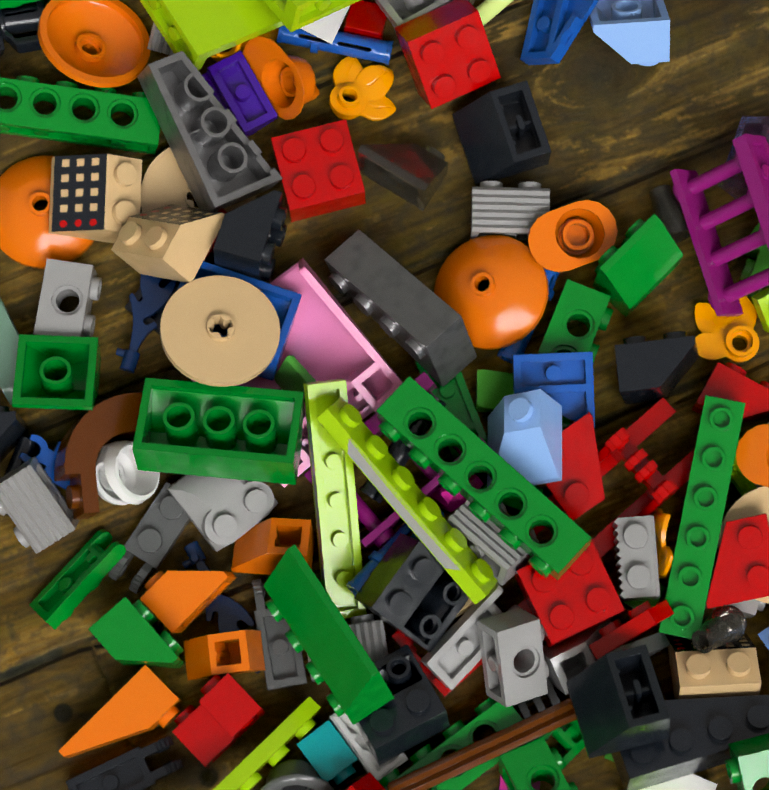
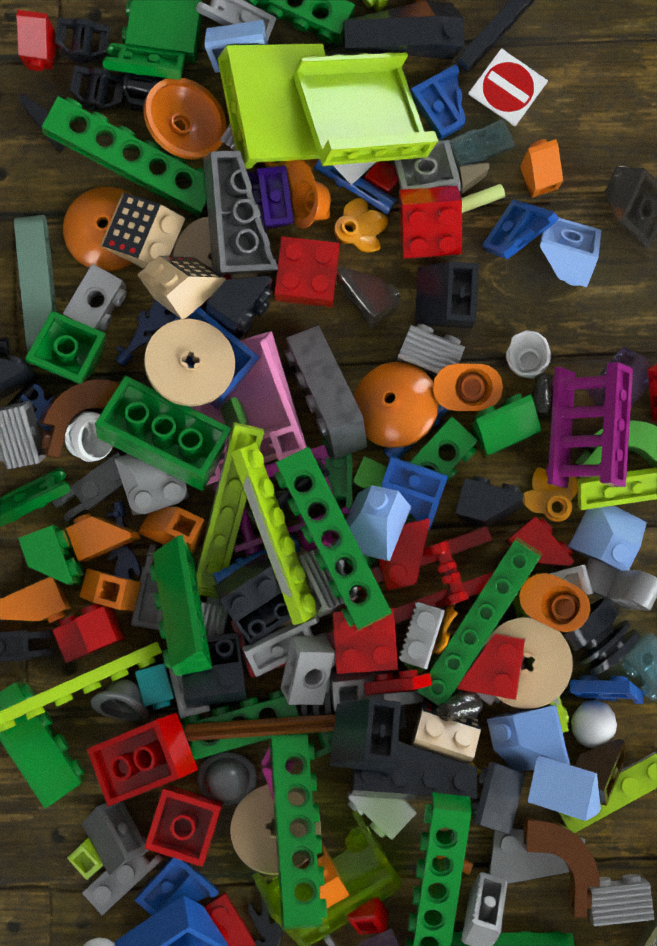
camera: 20 degrees right, 5 degrees up
none -> white hair [506,330,551,378]

